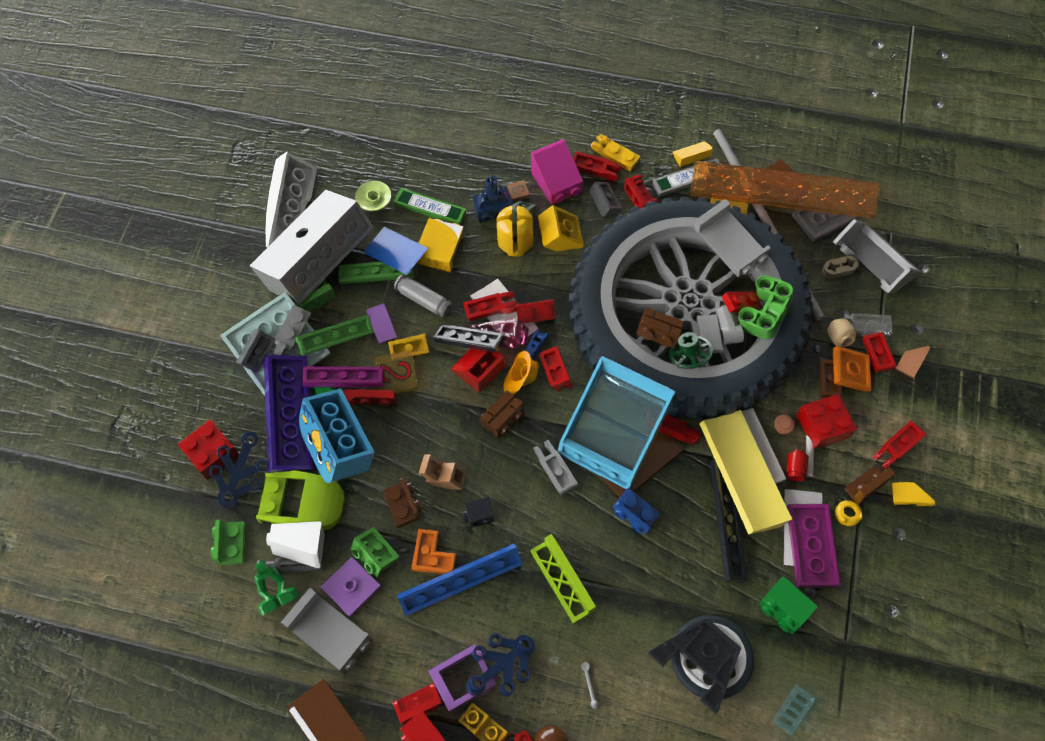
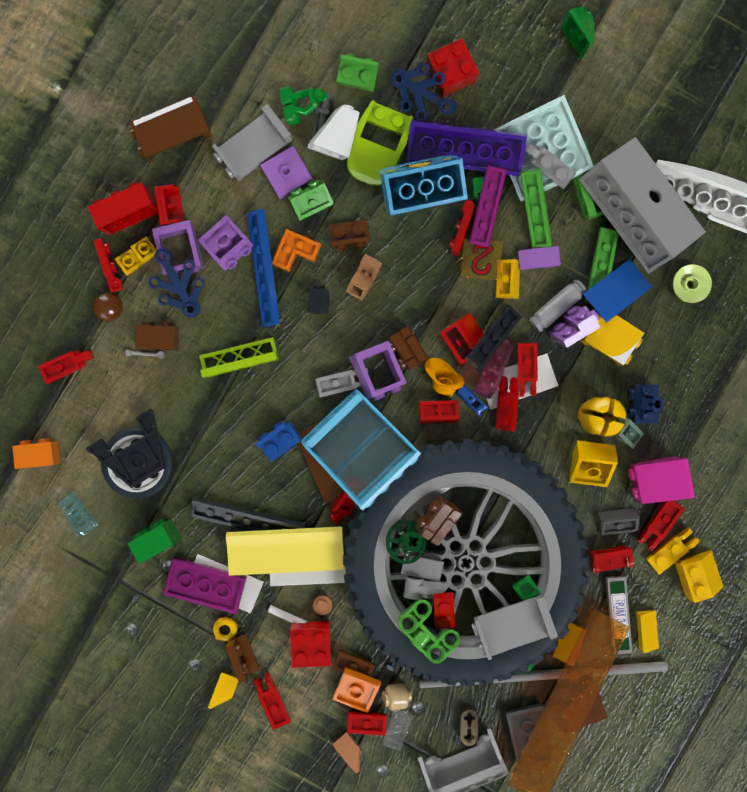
camera: 100 degrees right, 25 degrees up
dark grey slope [236,329,275,373] -> none
tile [393,188,466,225] -> none
medium nougat tile [507,180,530,202] -> none
red brick [786,450,809,481] -> none
none -> reddish brown brick [135,322,179,350]
none -> medium lavender plate [198,215,254,271]
none -> medium lavender window [349,341,406,401]
none -> green tile [513,575,540,601]
none -> medium lavender plate [549,306,600,348]
none -> green slope [560,7,595,59]
none -> yellow slope [675,550,723,603]

